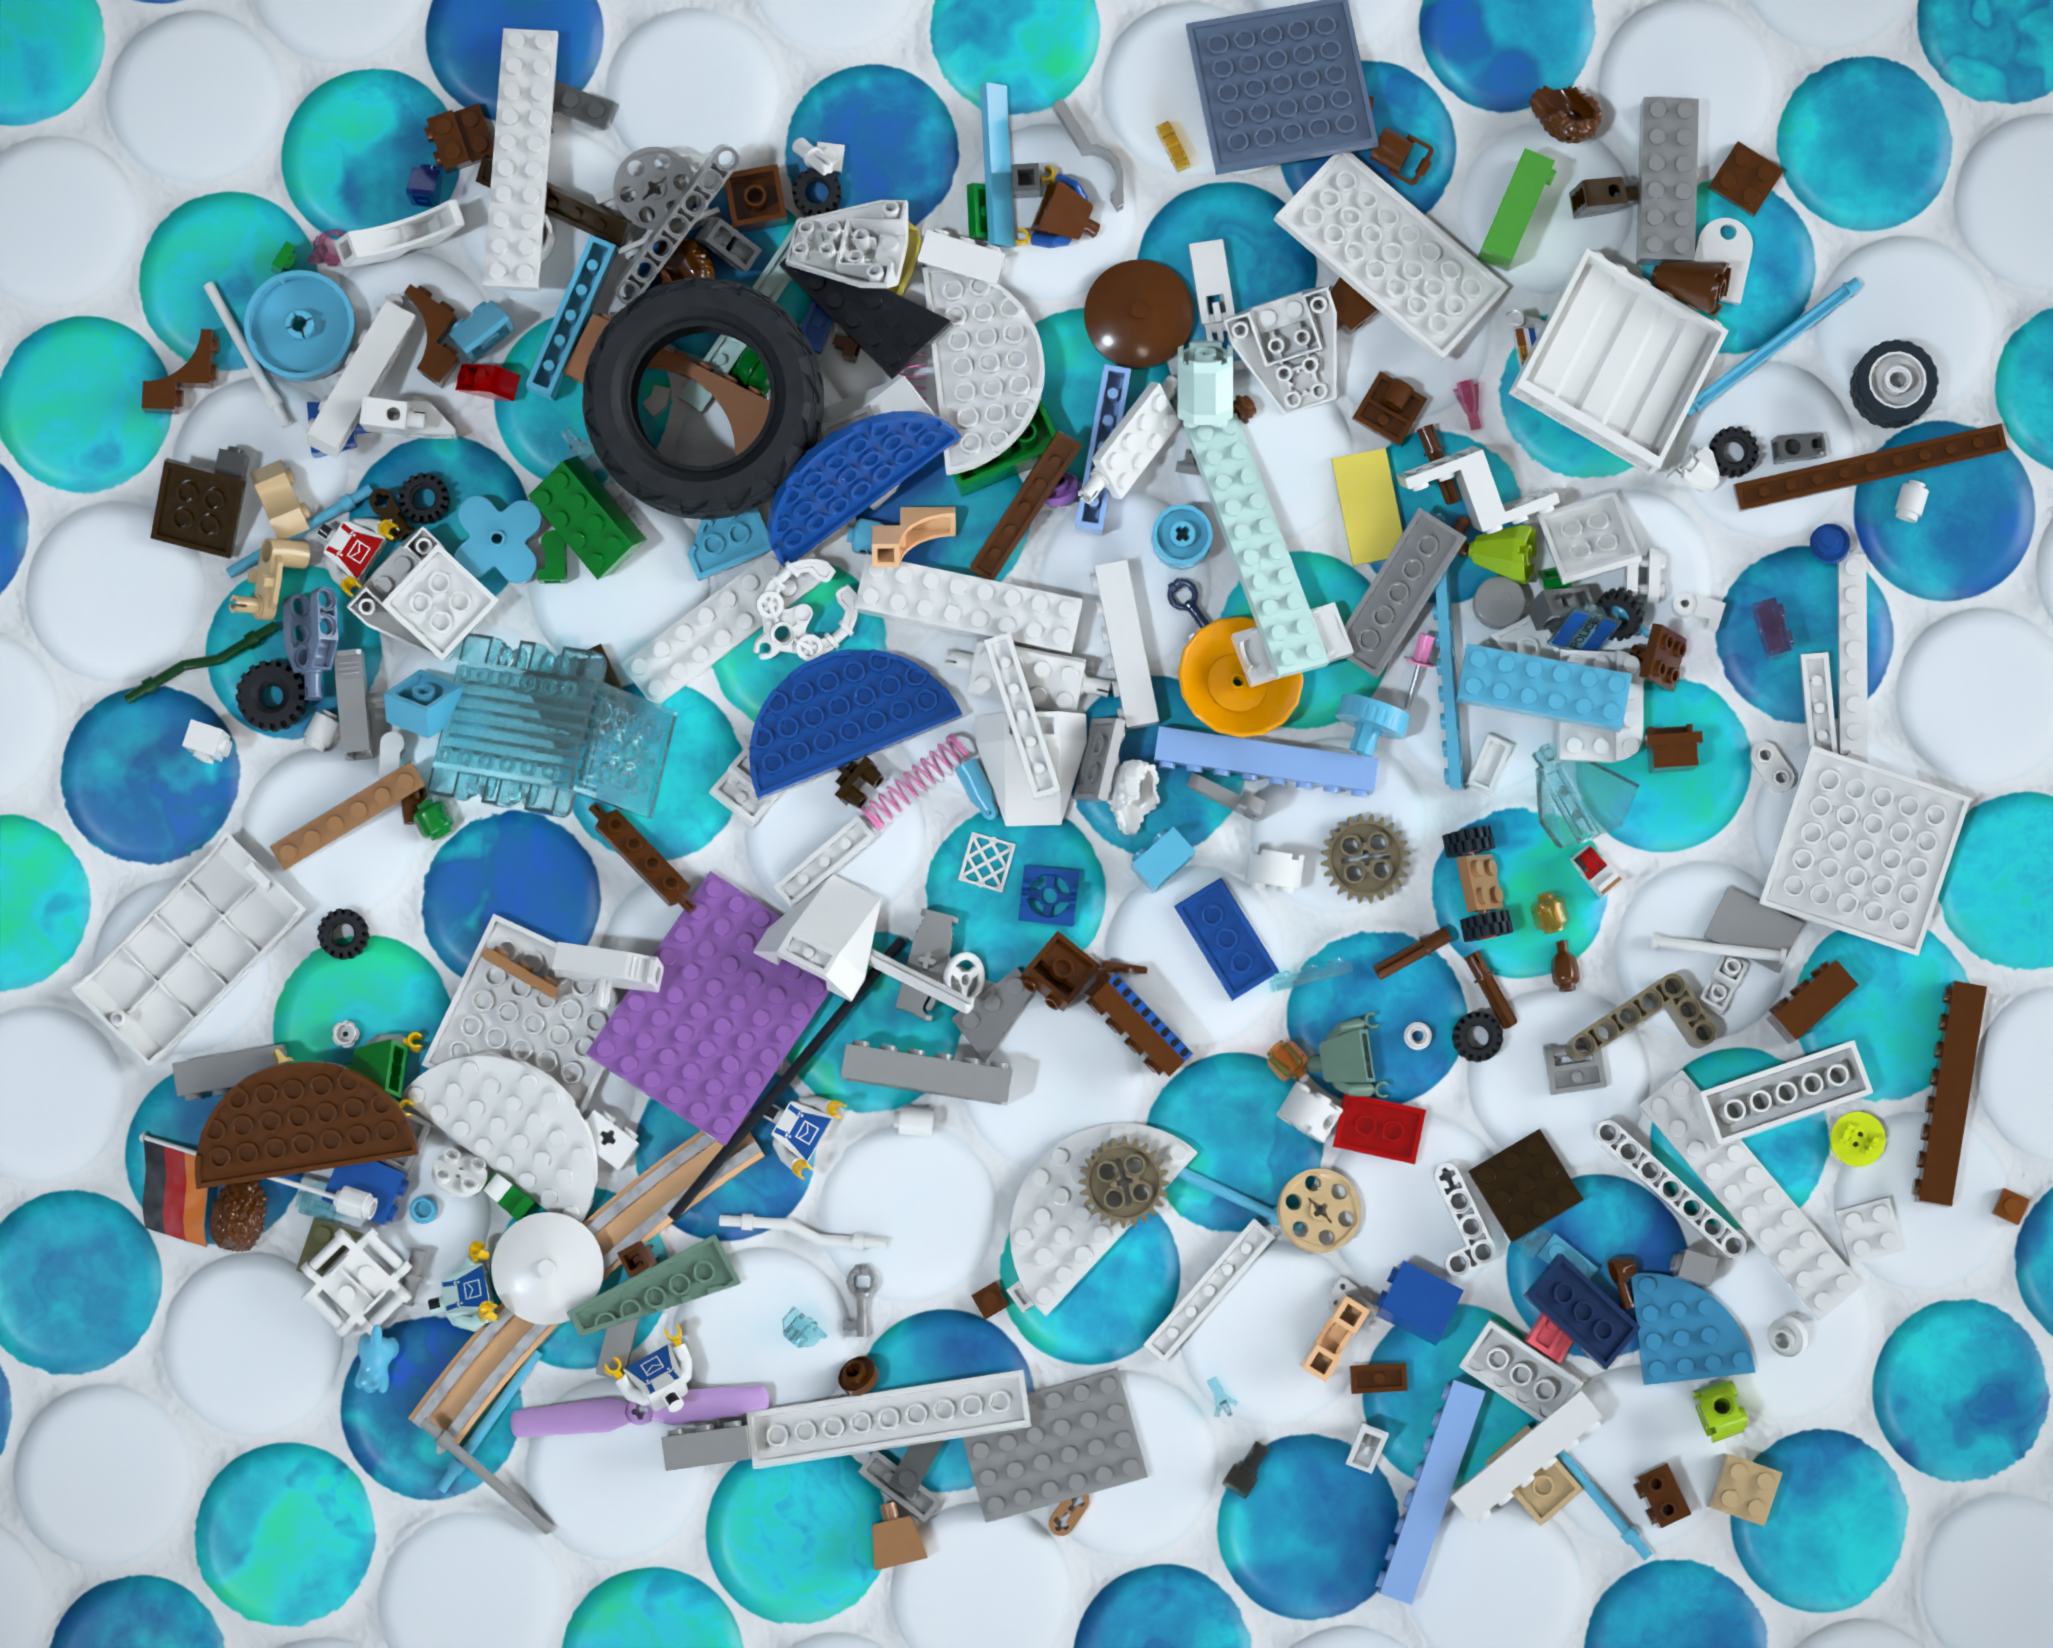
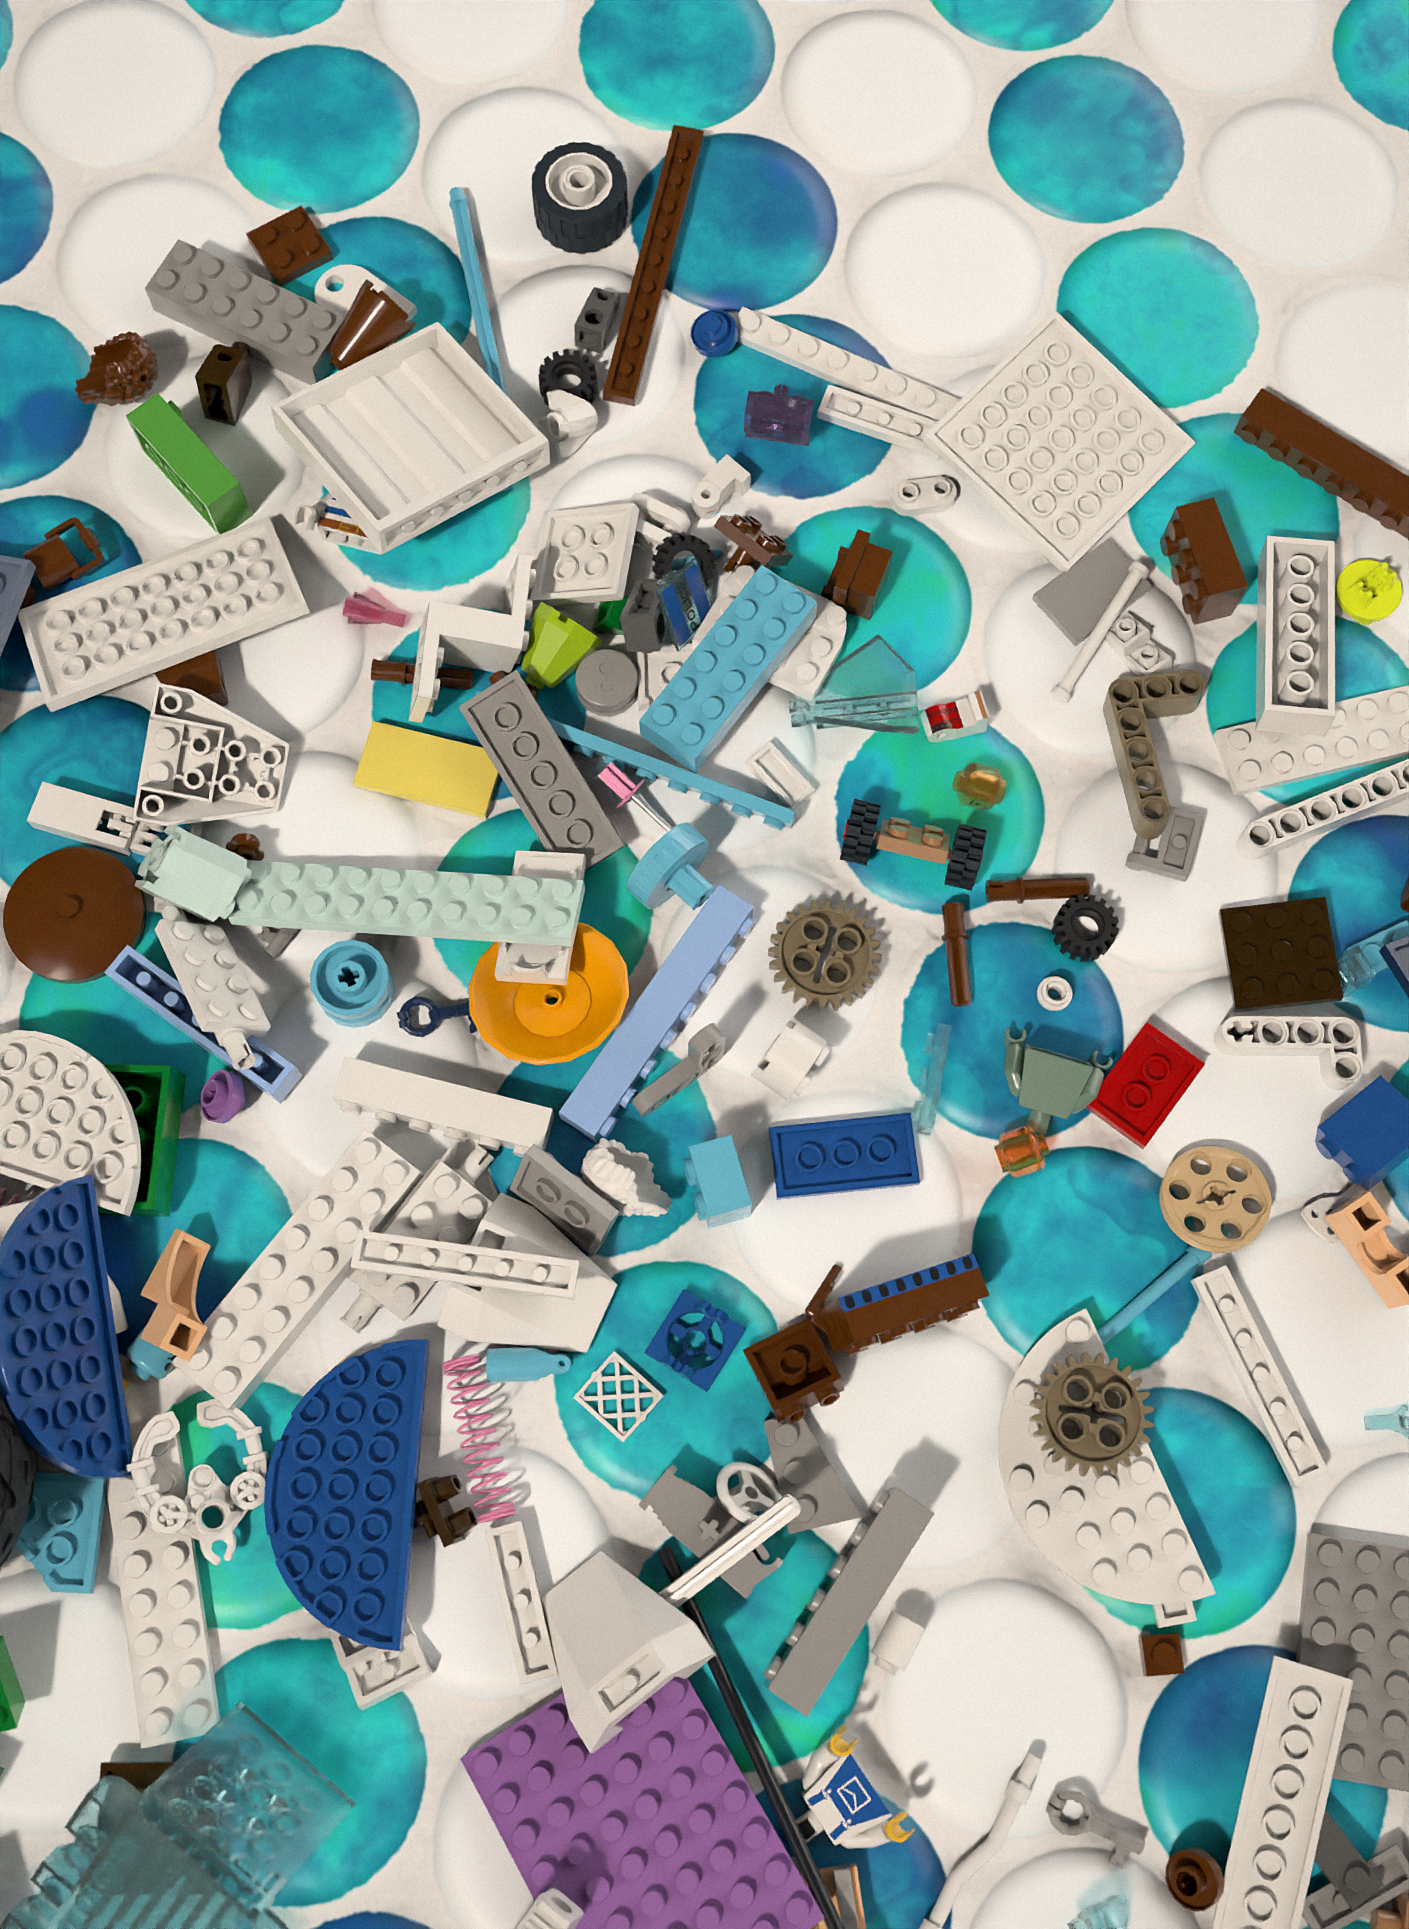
camera: 65 degrees left, 10 degrees down
reddish brown plate [588,802,697,915] -> none
reddish brown plate [968,429,1082,581] -> none
white brick [1276,1081,1343,1143] -> none
reddish brown plate [1352,371,1428,447] -> none
reddish brown plant [1551,940,1580,992] -> none
white brick [1895,480,1929,523] -> none

